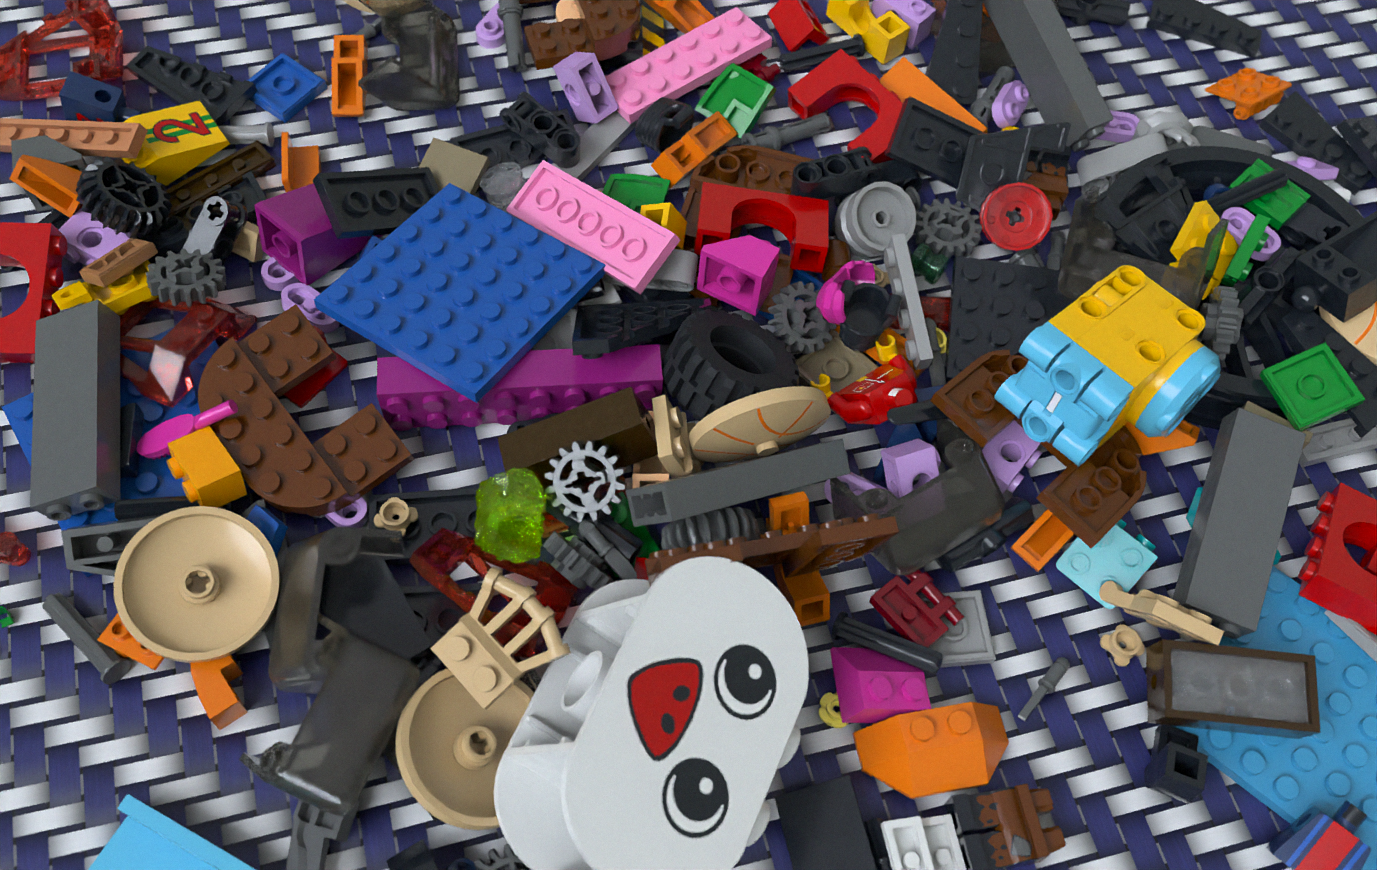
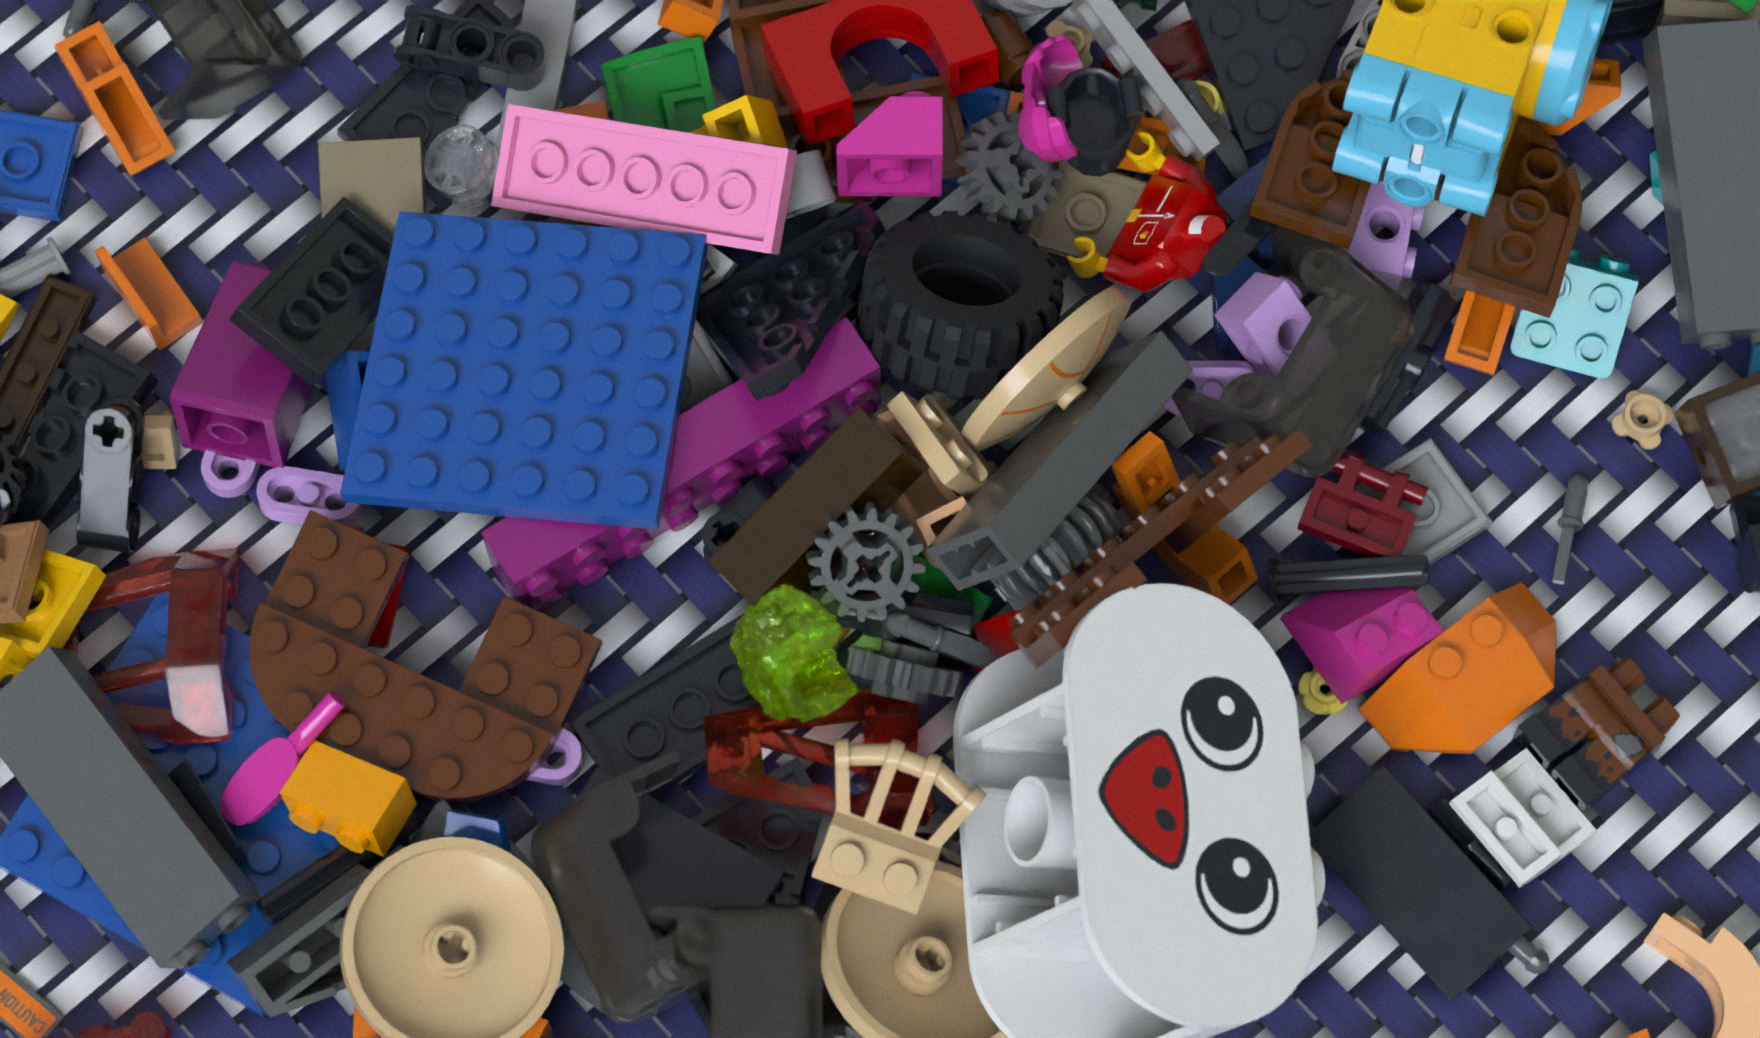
camera: 20 degrees left, 10 degrees up
dark grey gear [146,249,226,307] -> none
tan plate [374,497,418,538] -> none
tan plate [1099,581,1224,645] -> none

